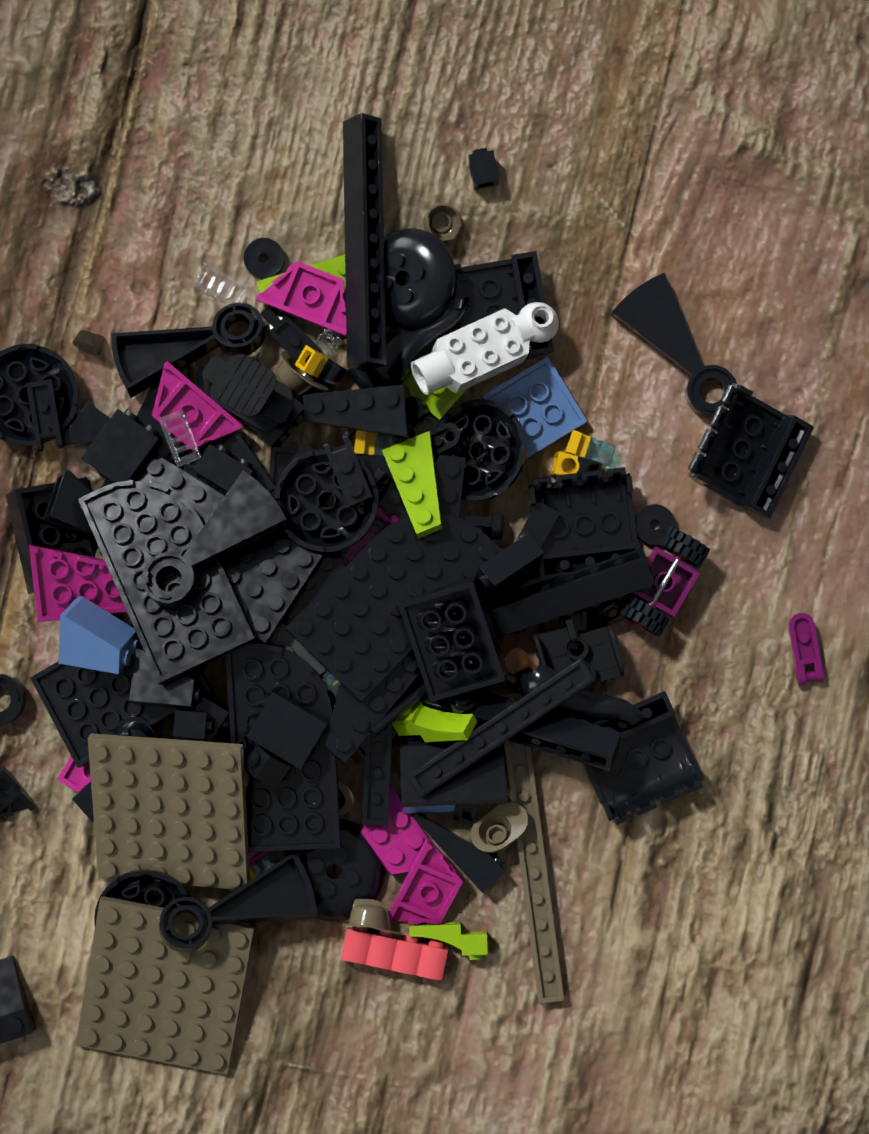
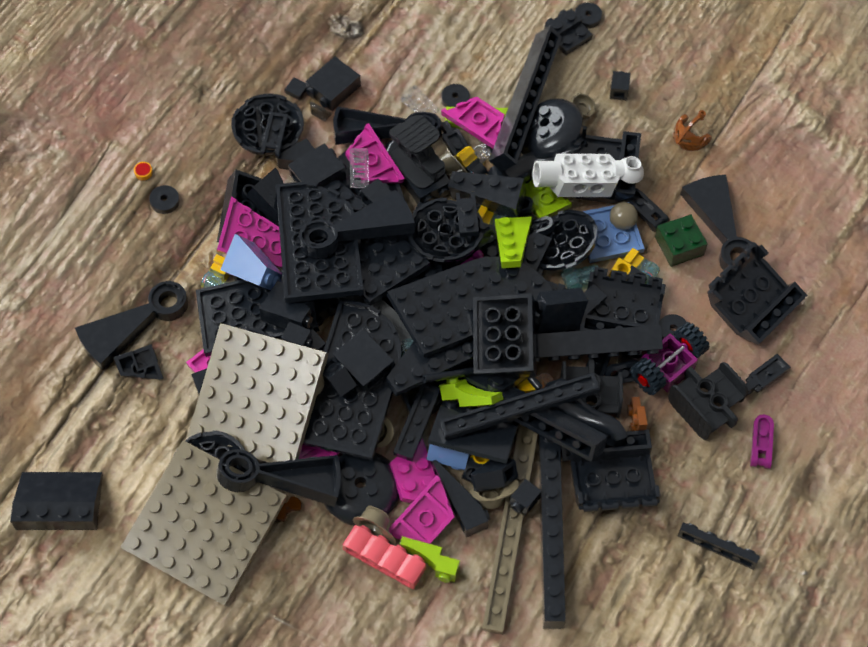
camera: 20 degrees right, 25 degrees down
none -> leg [201,254,230,288]
none -> black tile [284,77,306,100]
none -> black brick [305,56,361,111]
none -> black slope [470,458,519,492]
none -> black brick [510,479,542,516]
none -> black brick [538,434,566,629]
none -> black plate [544,9,593,55]
none -> clear light blue piece [561,264,598,289]
none -> black piece [575,2,602,28]
none -> dark tan hair [610,202,638,230]
none -> black plate [624,188,669,232]
none -> dark orange plate [627,397,647,431]
none -> dark green brick [655,214,707,267]
none -> black piece [668,362,748,440]
none -> dark orange helmet [673,110,712,151]
none -> black plate [677,522,760,570]
none -> black hinge [745,354,791,396]

